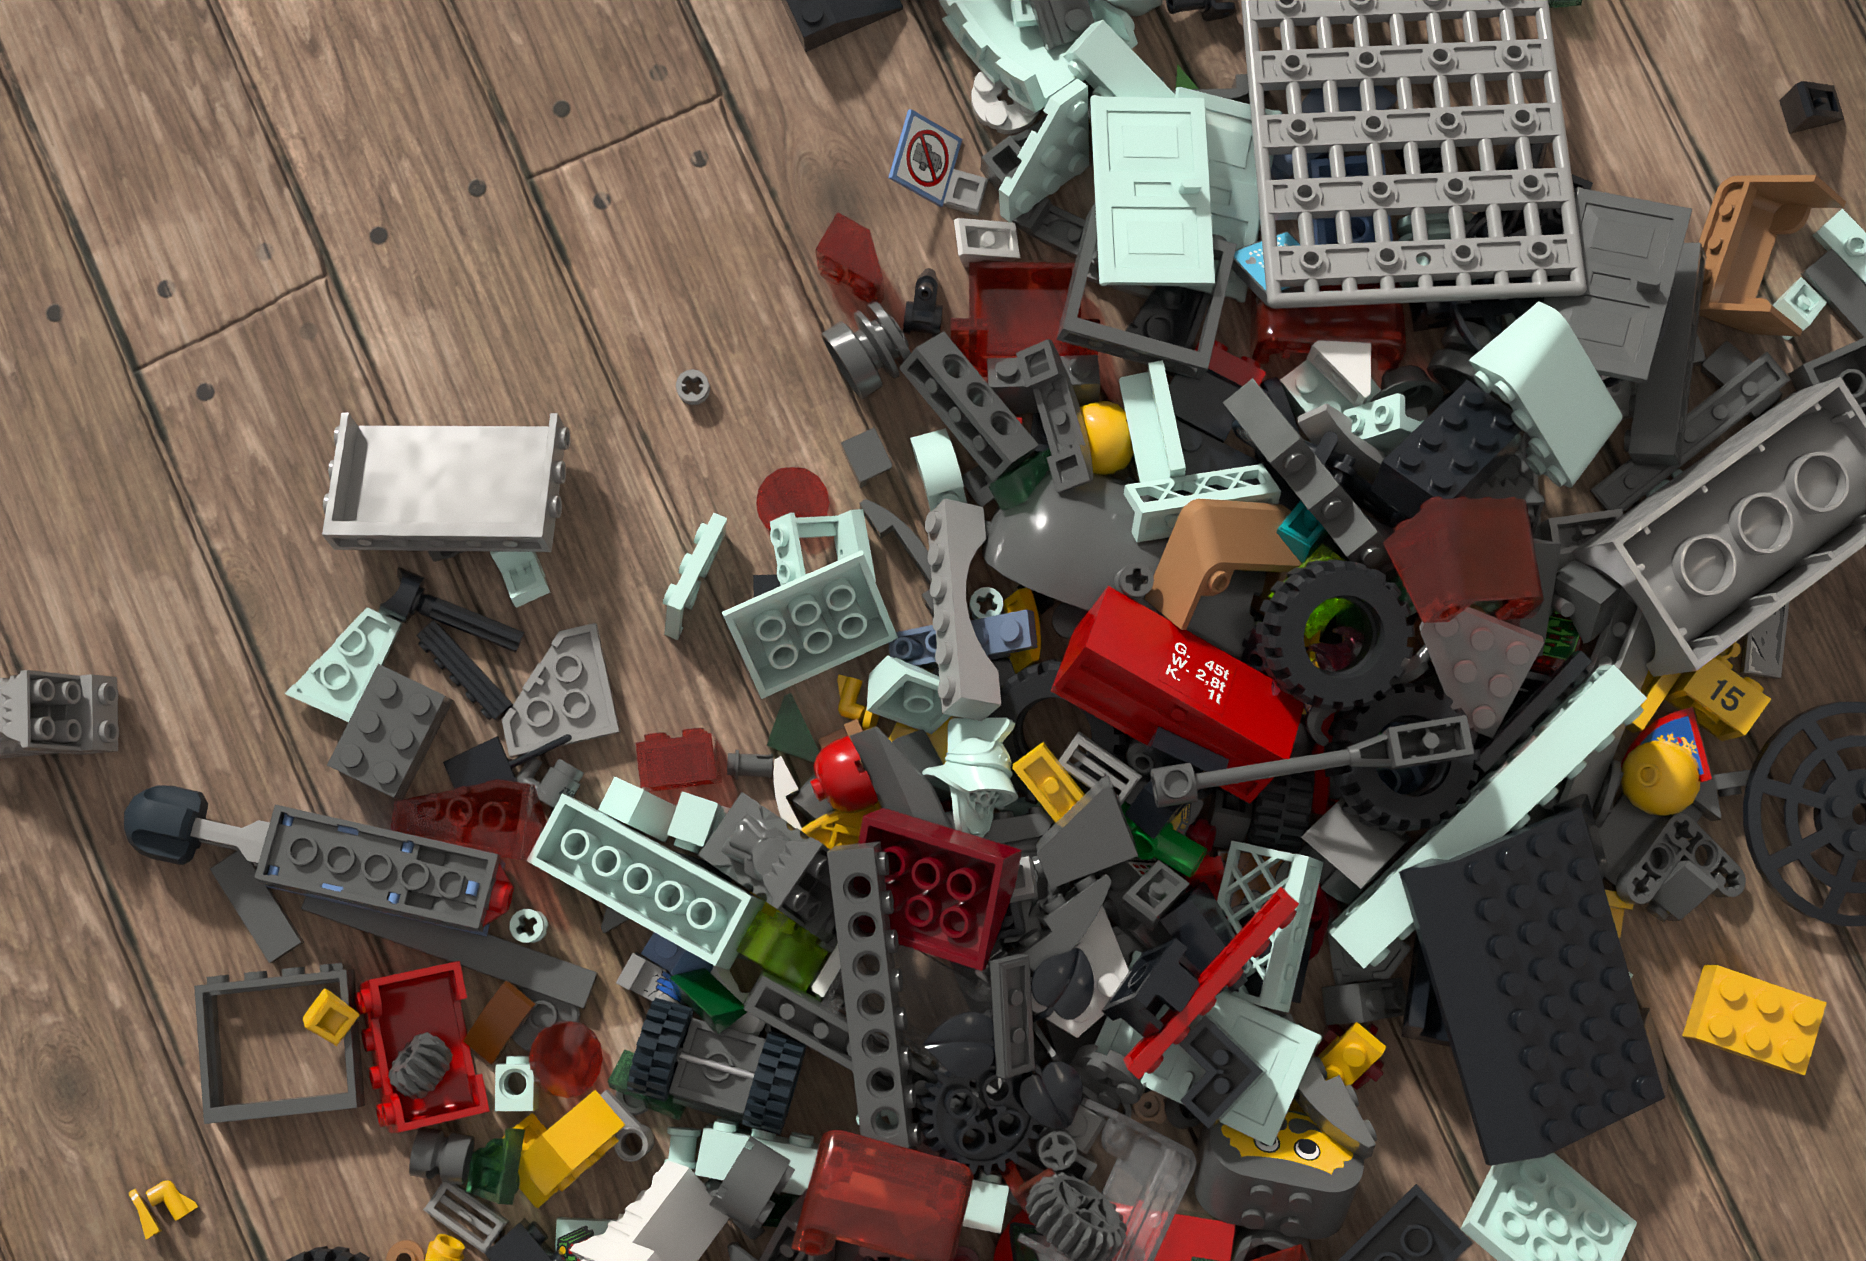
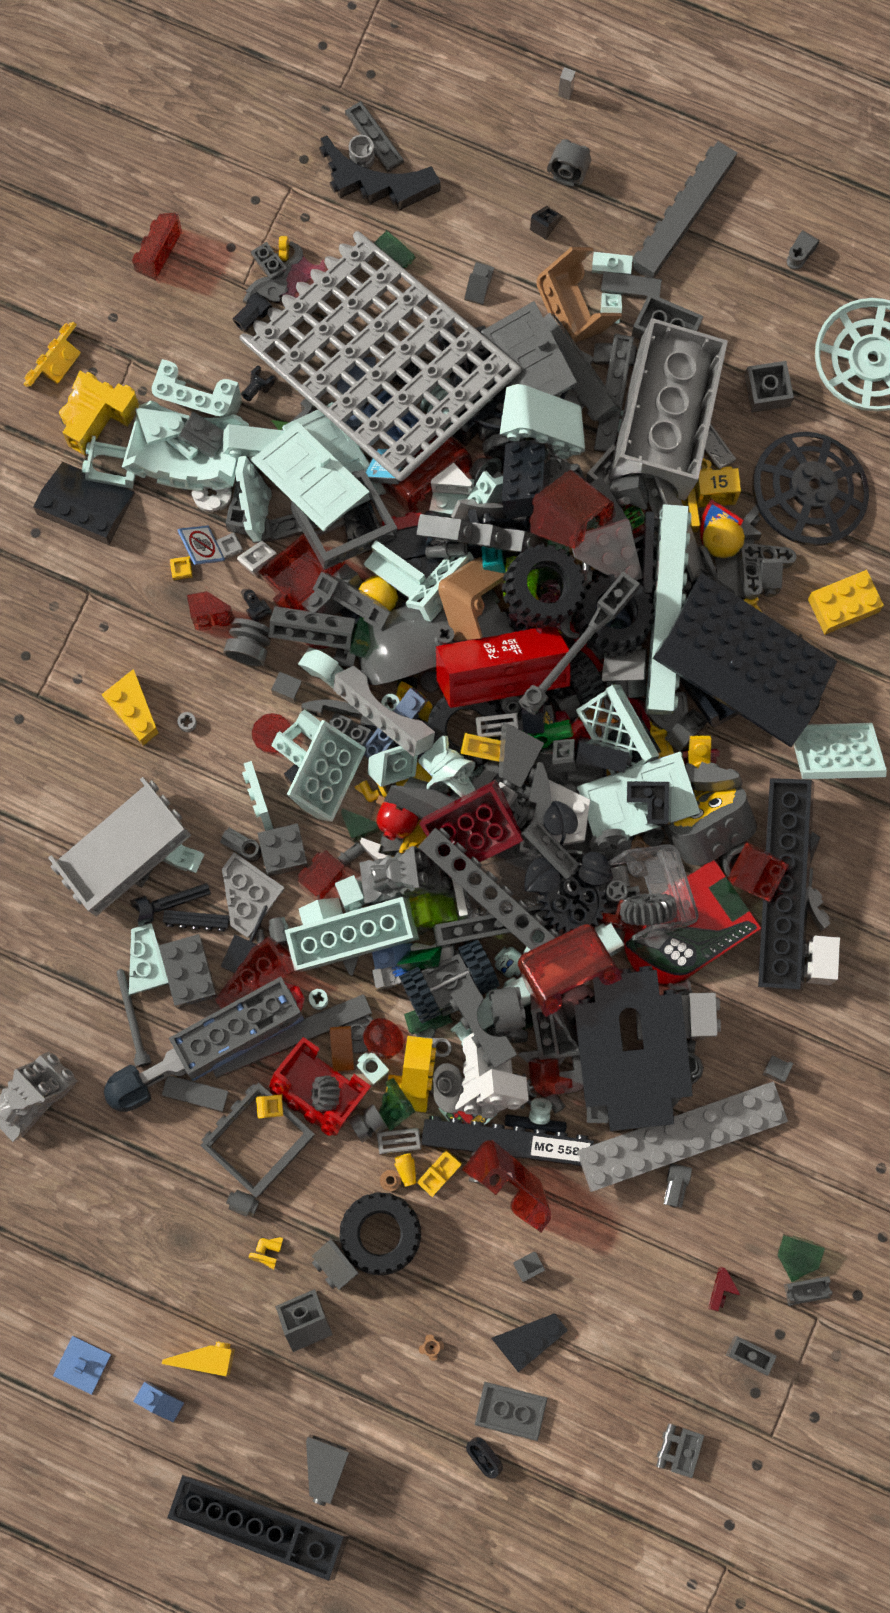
camera: 40 degrees left, 5 degrees down
black panel [1102,938,1201,1038] -> none
red plate [1123,886,1299,1079] -> none
black slope [1143,726,1229,774] -> none
none -> yellow wedge [101,669,159,746]
none -> dark grey piece [116,969,152,1068]
none -> yellow tile [170,556,193,580]
none -> dark grey piece [220,827,262,862]
none -> dark grey brick [226,1190,260,1217]
none -> dark grey brick [257,823,308,877]
none -> dark grey slope [329,713,373,746]
none -> dark grey pin [426,543,468,560]
none -> light grey piece [431,1063,463,1113]
none -> dark grey arch [449,981,517,1069]
none -> dark grey slope [464,262,495,305]
none -> light aqua head [494,947,526,978]
none -> yellow slope [650,722,674,759]

